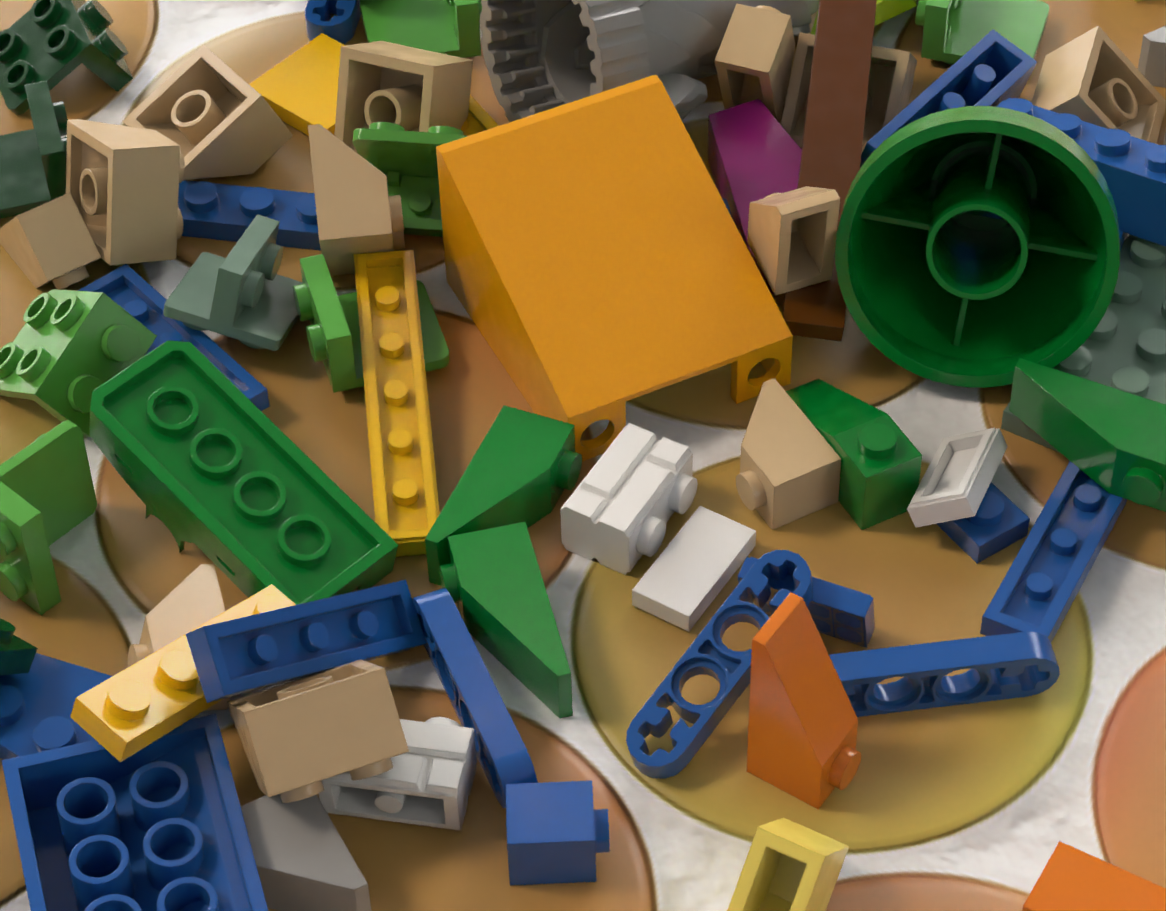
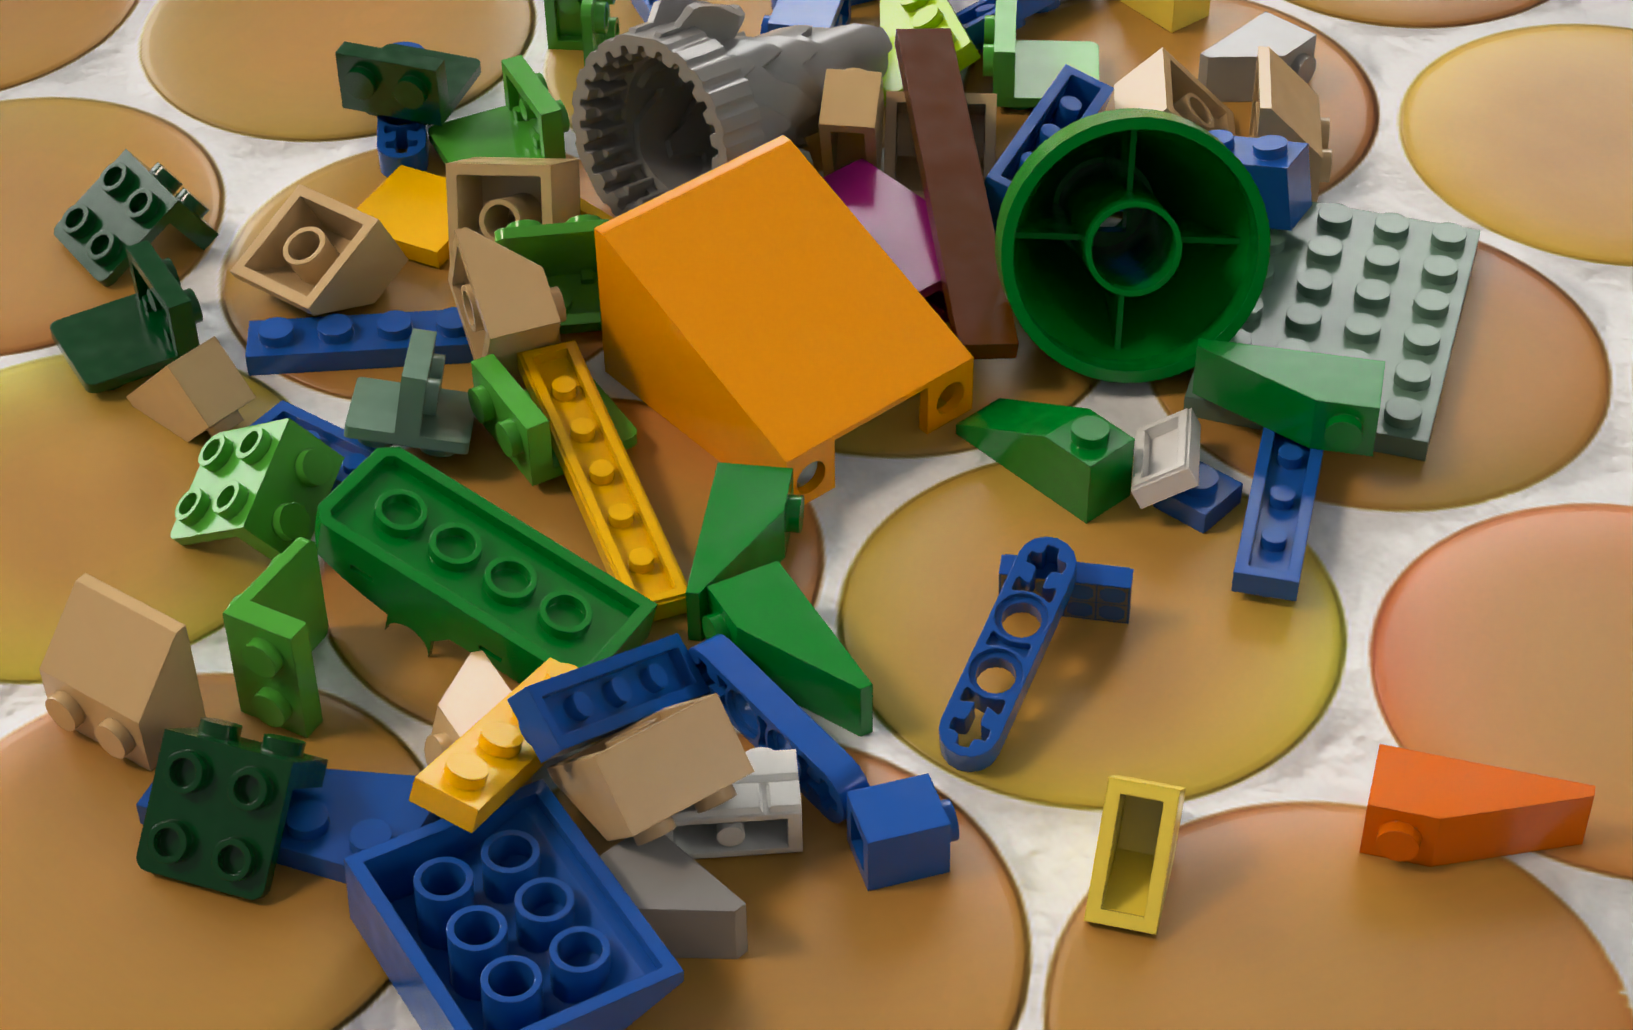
camera: 15 degrees left, 5 degrees down
tan slope [66,119,185,265] -> none
white brick [560,423,698,575] -> none
white tile [632,506,756,632] -> none
tan slope [736,378,841,530] -> none
tan slope [747,186,840,296] -> none
orange slope [747,592,861,810] -> none
blue beam [829,632,1060,717] -> none

